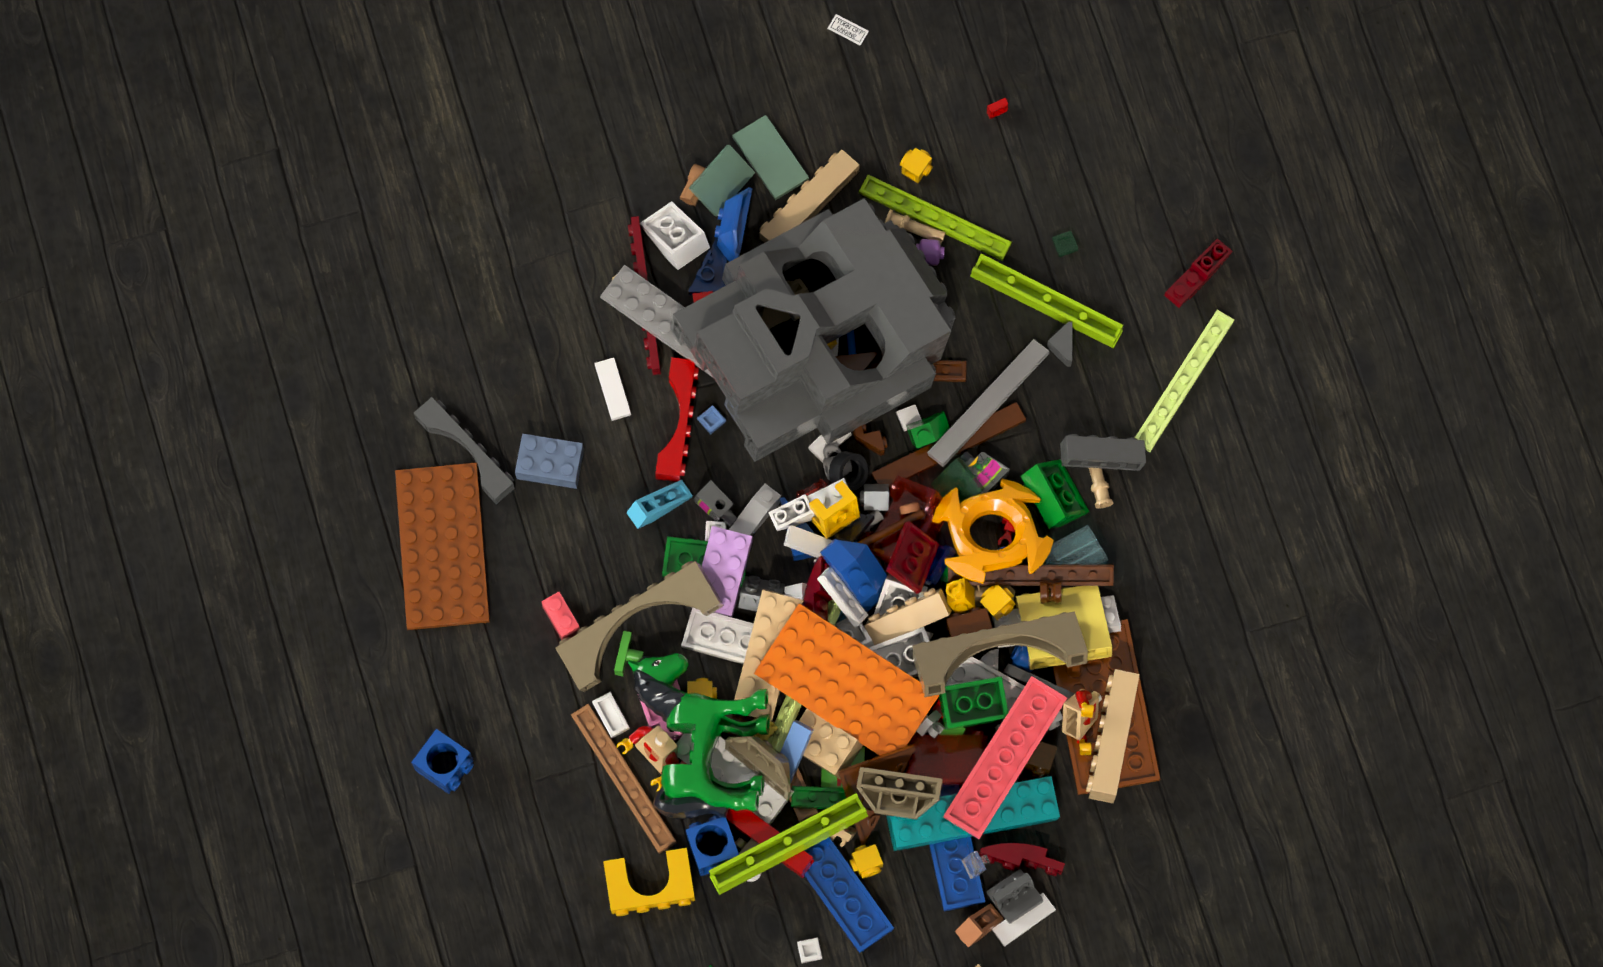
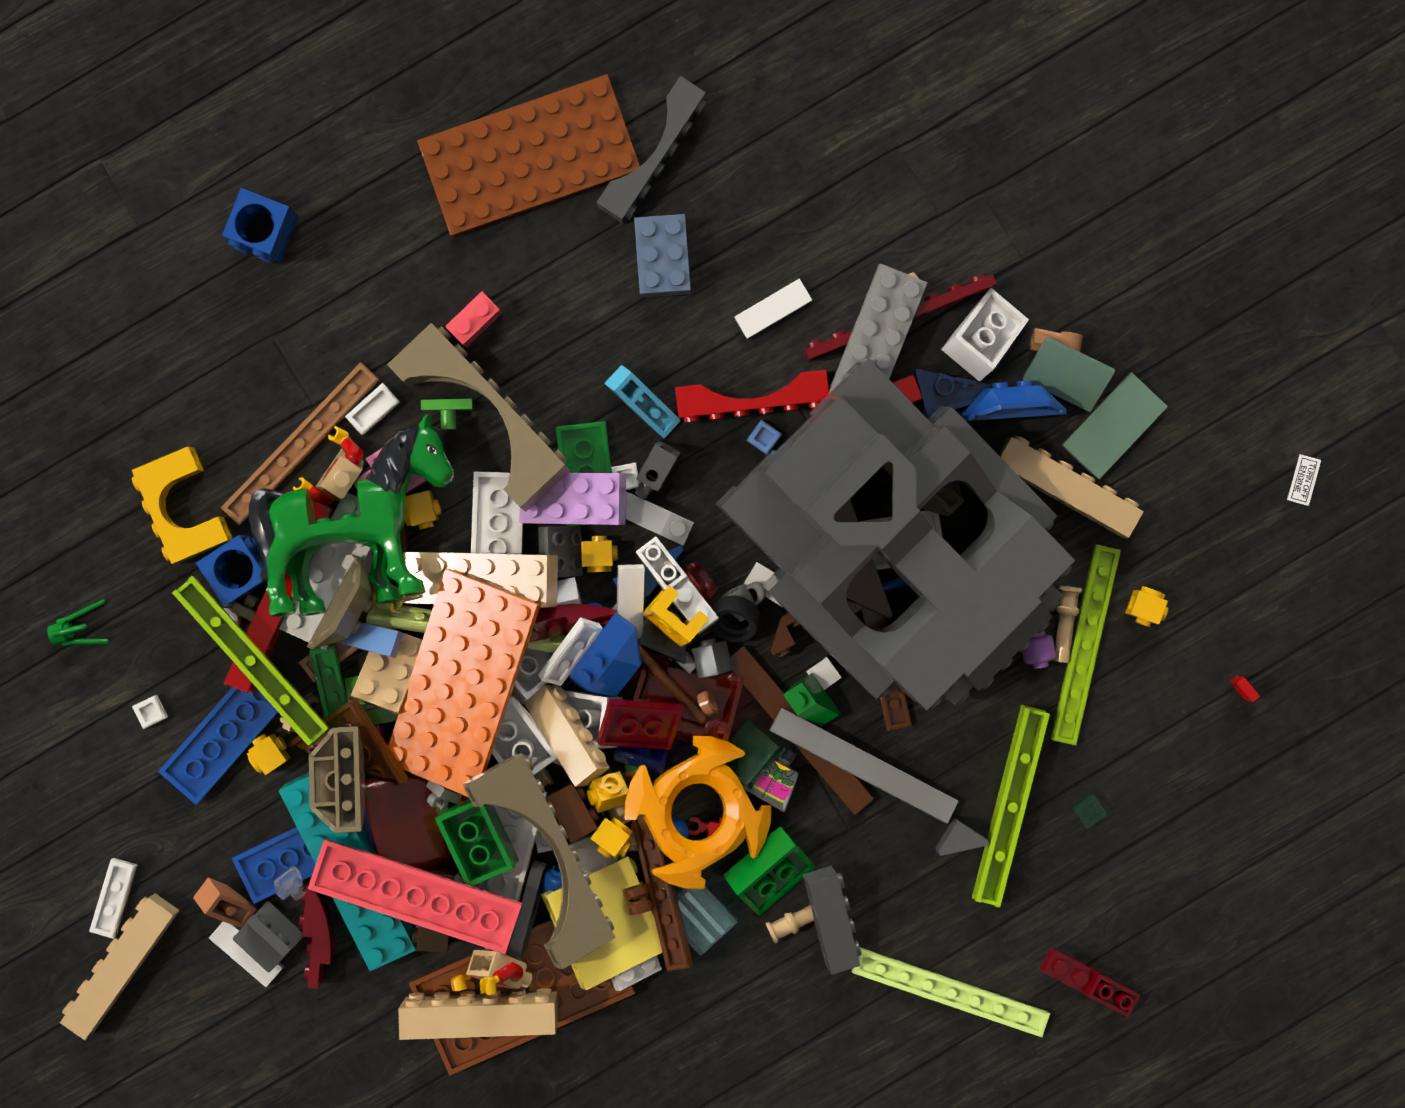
camera: 80 degrees right, 15 degrees up
none -> yellow brick [581,536,618,572]

